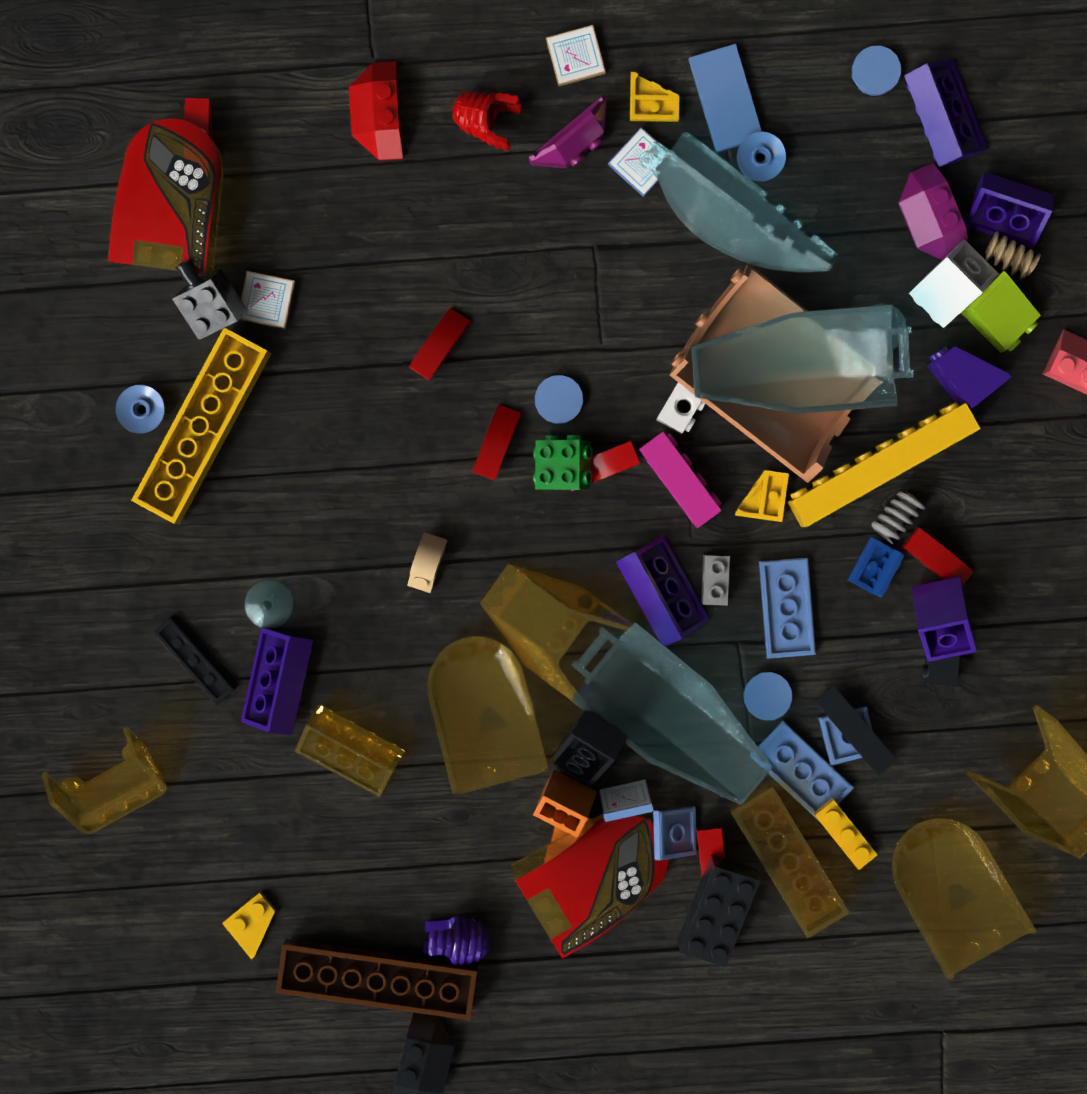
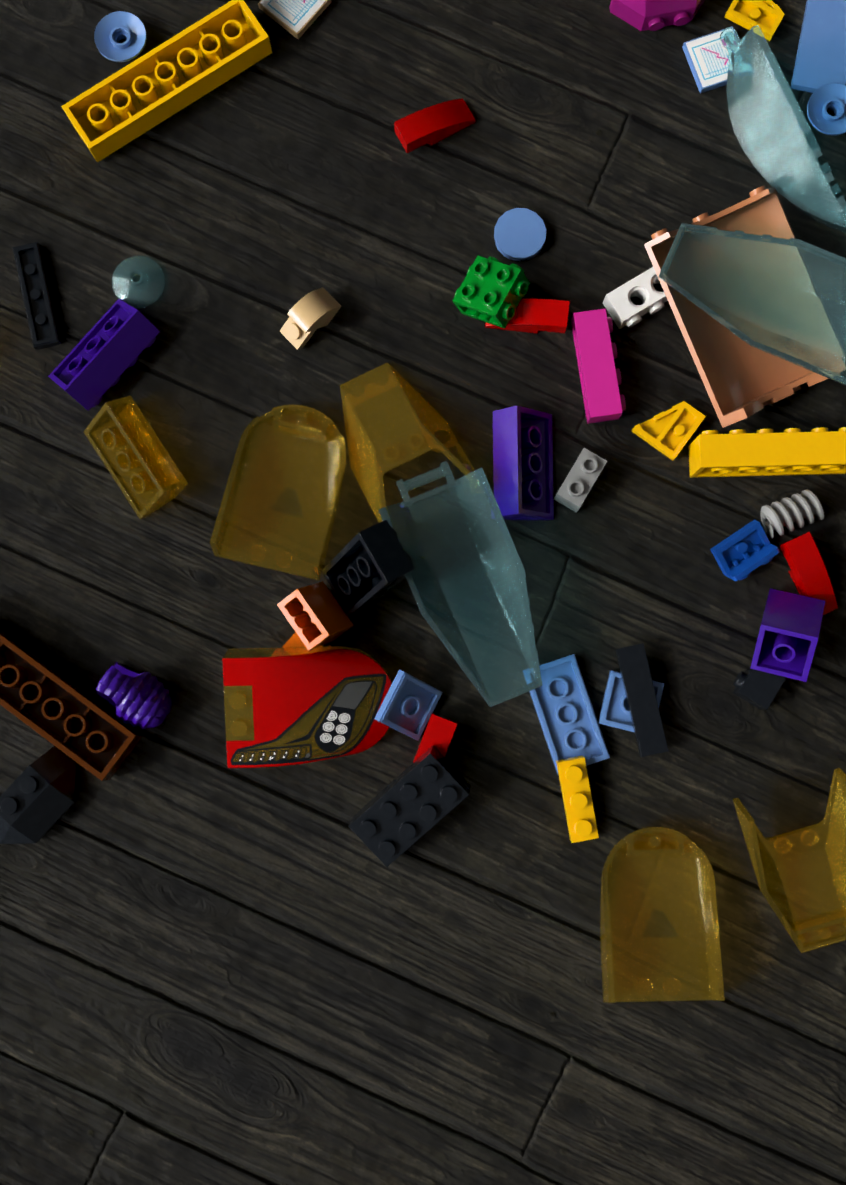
camera: 30 degrees right, 5 degrees down
red slope [472,404,521,481] -> none
tile [599,779,653,822] -> none
clear yellow brick [729,783,849,939] -> none
medium blue tile [743,672,792,721] -> none
medium blue tile [759,558,816,659] -> none

